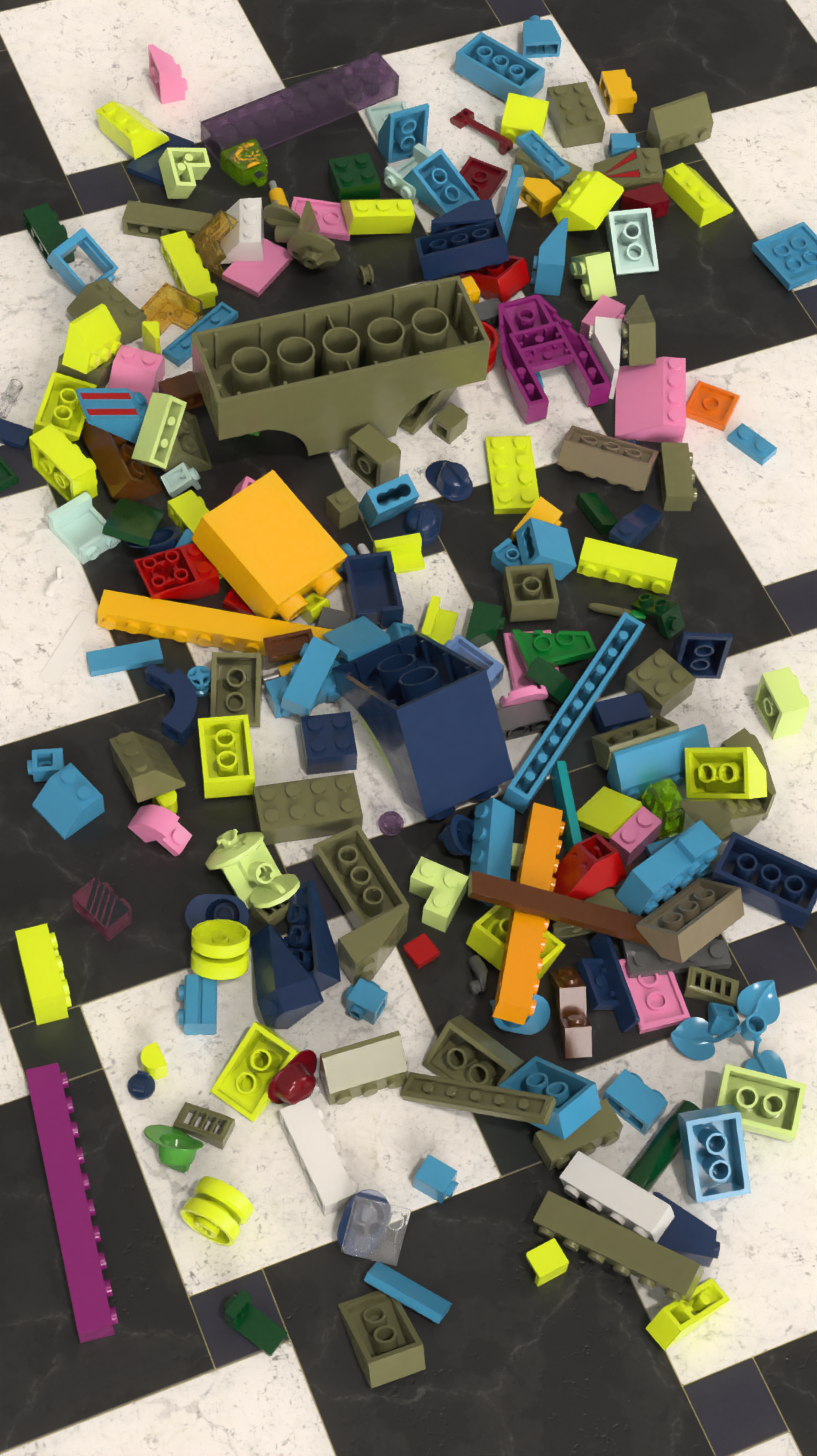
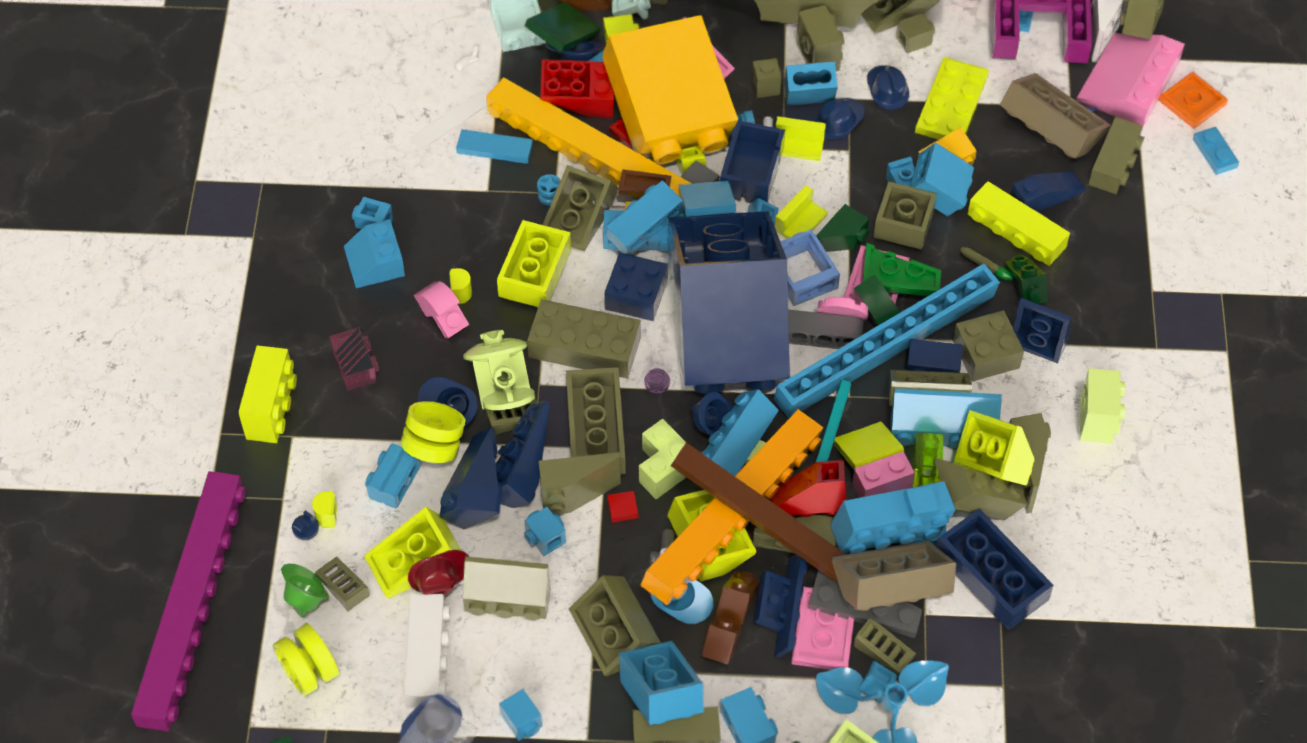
camera: 30 degrees right, 0 degrees up
olive slope [109,731,186,803] -> none
dark blue arch [145,663,198,746] -> none
olive tile [400,1072,557,1126] -> none
dark green slope [576,493,618,536] -> none

